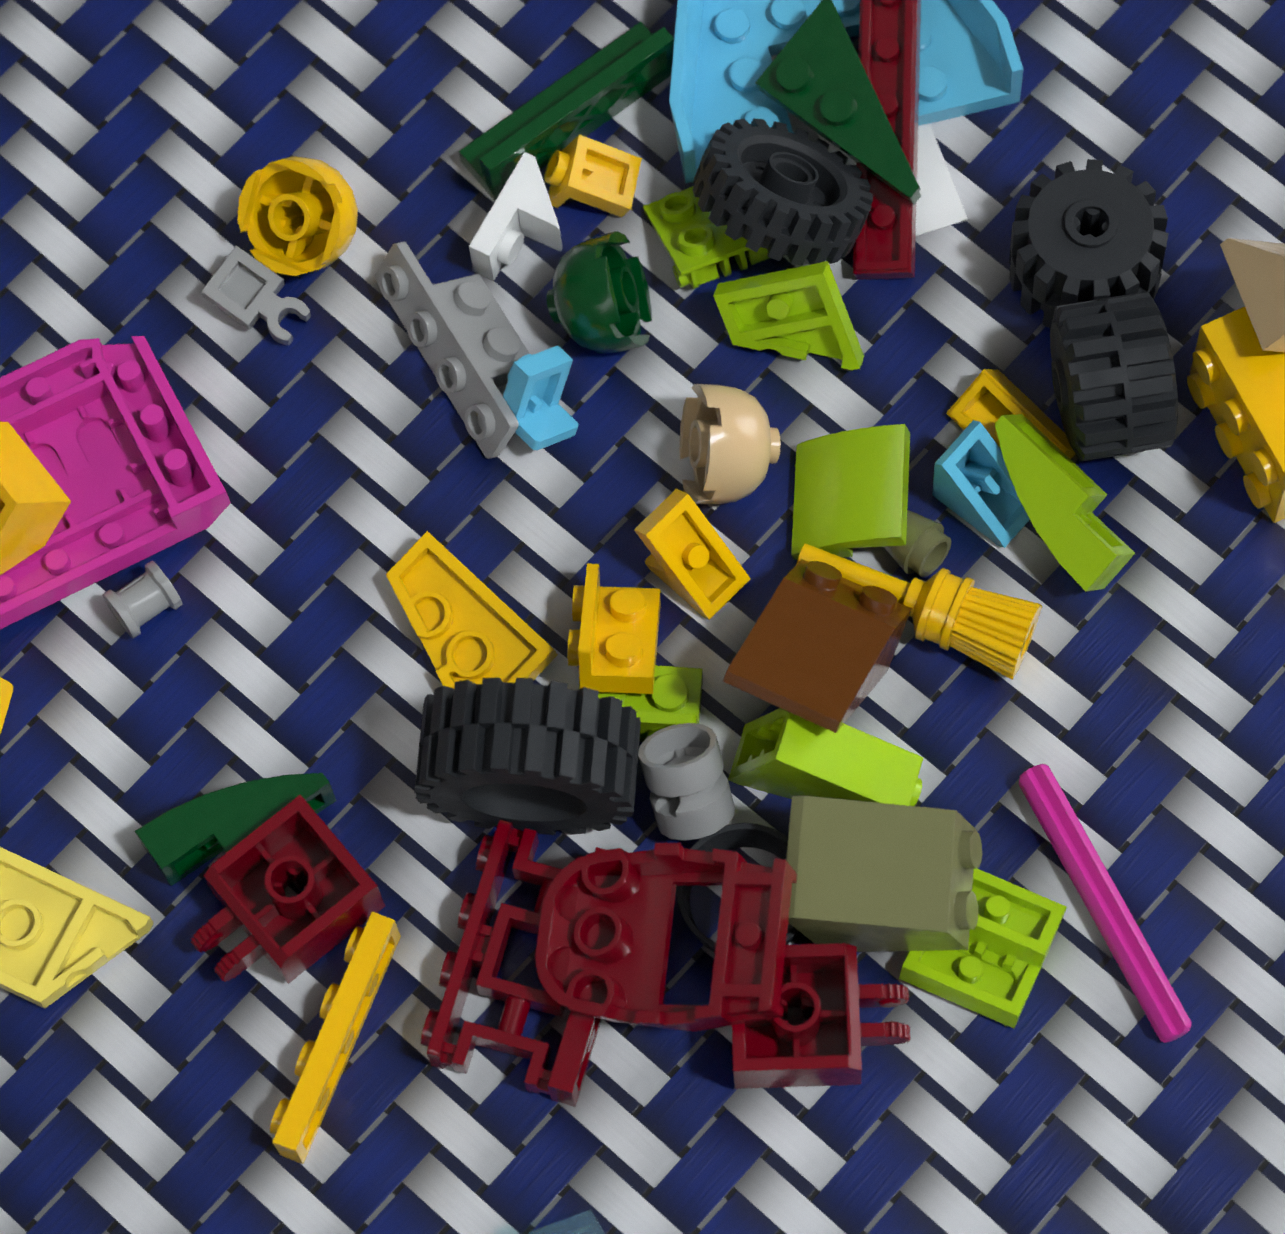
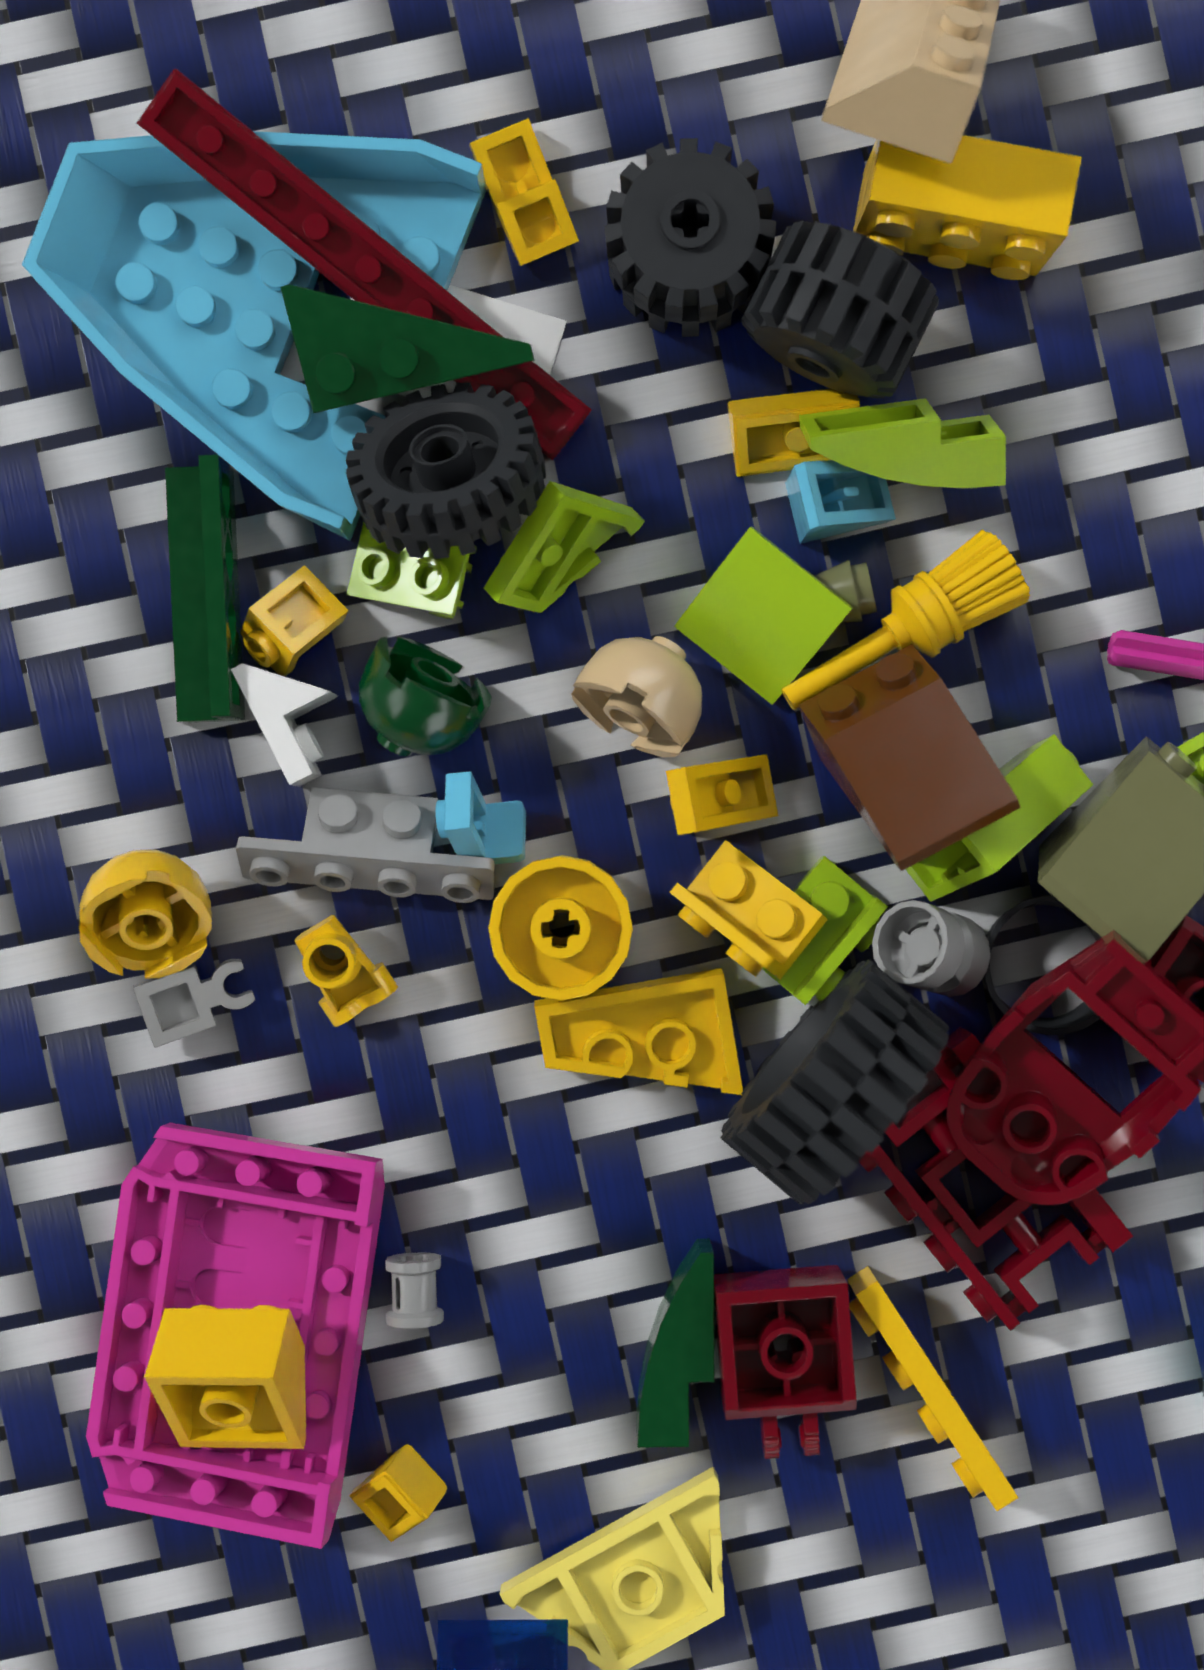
camera: 60 degrees left, 20 degrees up
none -> yellow plate [294,915,398,1027]
none -> yellow slope [469,118,579,266]
none -> yellow wheel [488,855,633,1001]

